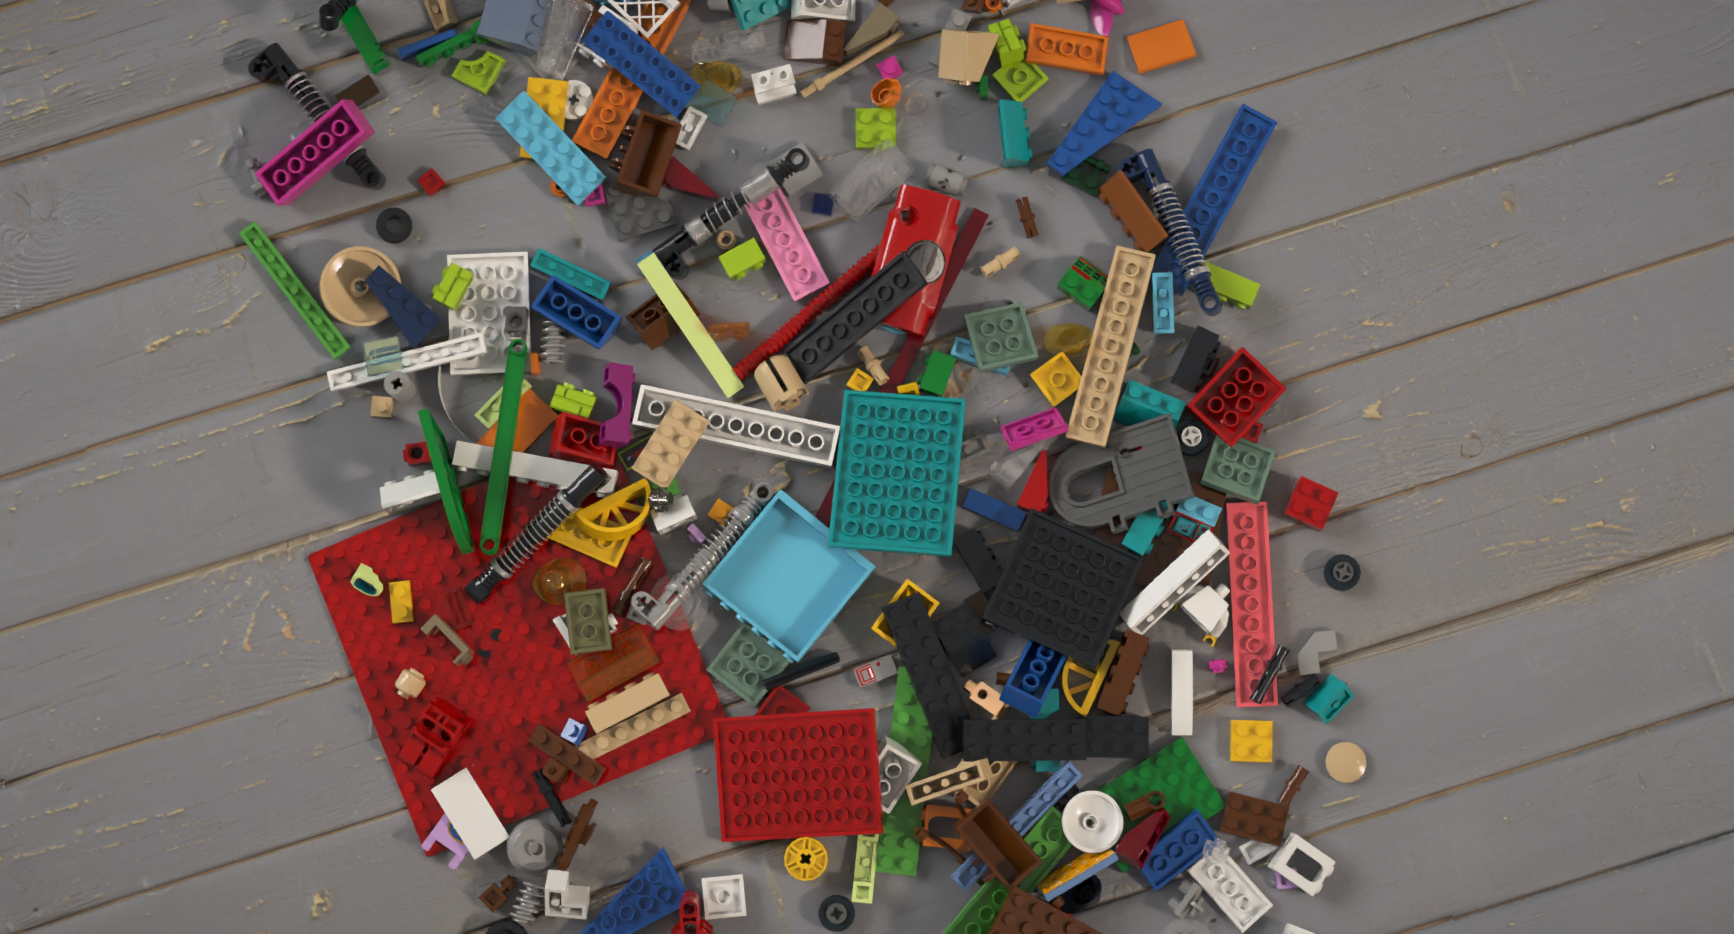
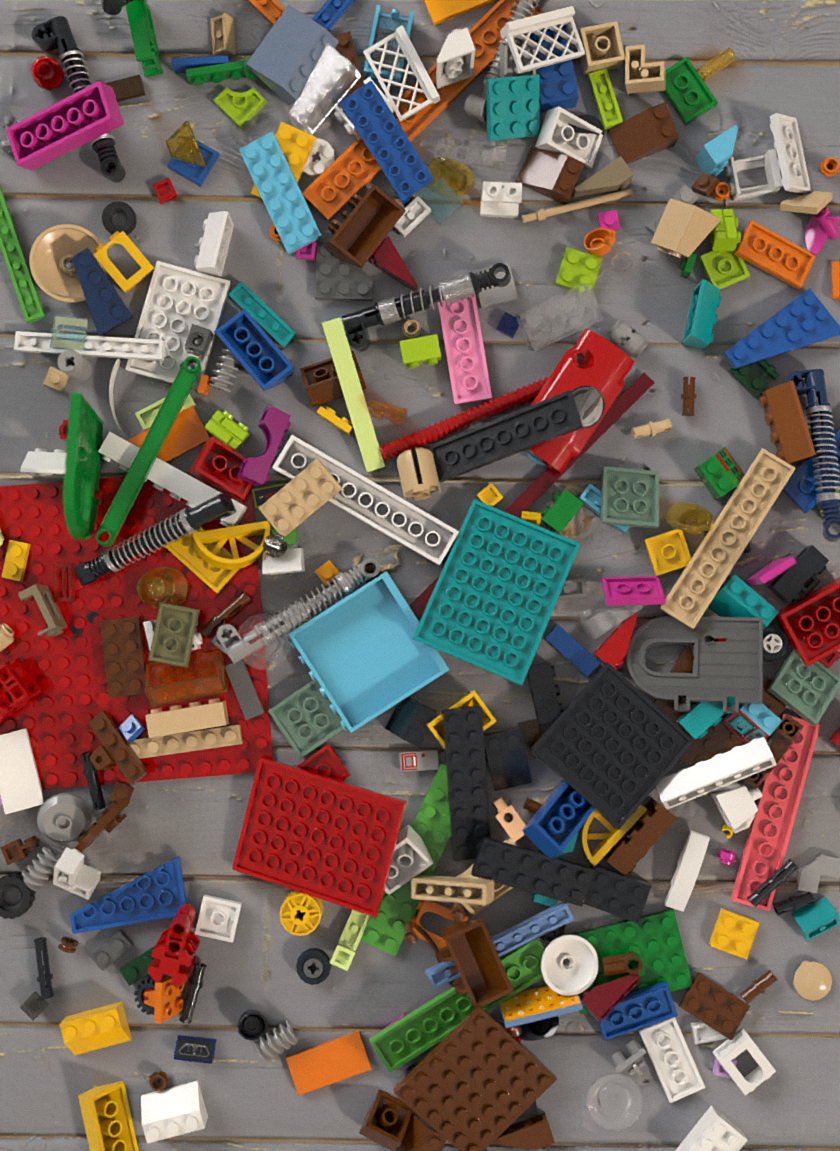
camera: 15 degrees right, 5 degrees up
lime brick [432,262,475,312] -> none
lavender plate [687,523,707,545] -> none
black axle [763,652,840,690] -> none
tan pin [857,346,889,385] -> none
medium azure plate [1152,272,1175,334] -> none
clear plate [1203,838,1231,865] -> none
none -> red hair [31,56,64,91]
none -> yellow panel [94,231,154,293]
none -> reddish brown plate [100,616,149,698]
none -> reddish brown plate [109,782,134,807]
none -> clear yellow slope [166,121,206,167]
none -> blue tile [167,134,220,187]
none -> white slope [194,211,234,278]
none -> dark grey tile [224,659,265,720]
none -> yellow plate [317,406,354,436]
none -> black slope [385,697,437,747]
none -> dark pink tile [744,556,796,586]
none -> reddish brown slope [744,714,804,789]

